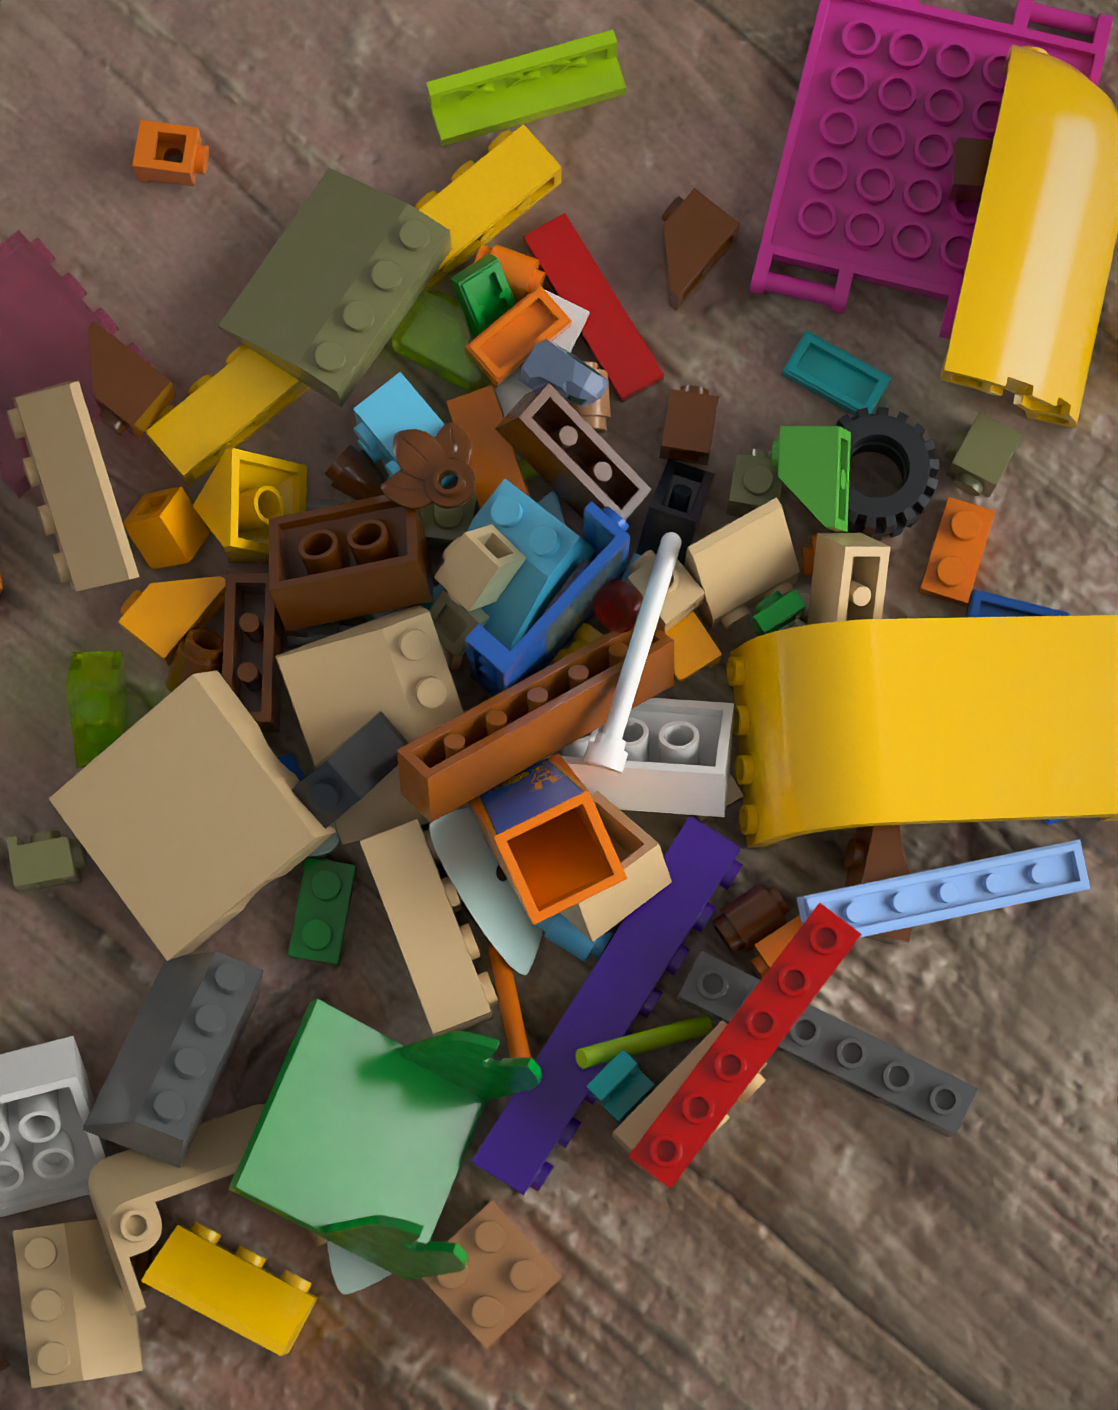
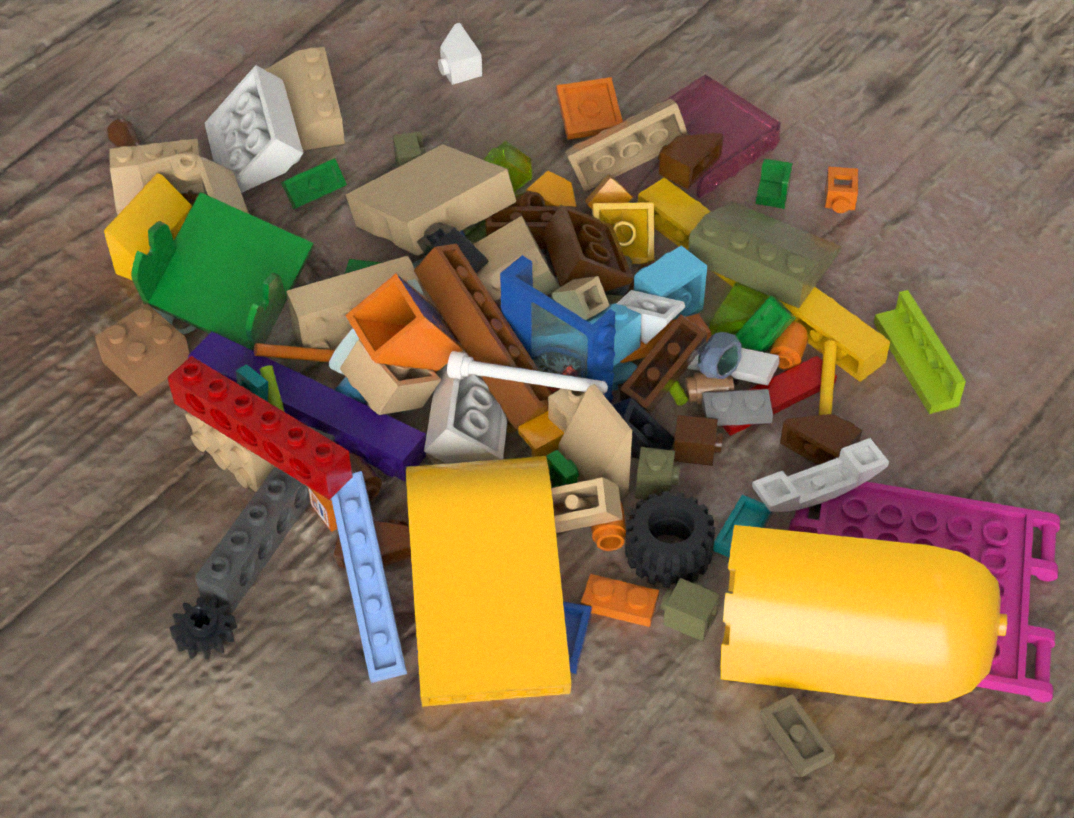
camera: 90 degrees right, 30 degrees down
dark grey slope [83,951,263,1168] -> none
reddish brown plate [381,422,476,510] -> none
orange tile [464,285,572,387] -> none
bright green slope [772,426,851,532] -> none
none -> black gear [170,596,237,660]
none -> green plate [281,158,347,209]
none -> white slope [616,290,685,345]
none -> light grey plate [702,389,773,426]
none -> white slope [752,438,889,512]
none -> green panel [755,159,793,209]
none -> yellow bar [818,340,837,415]

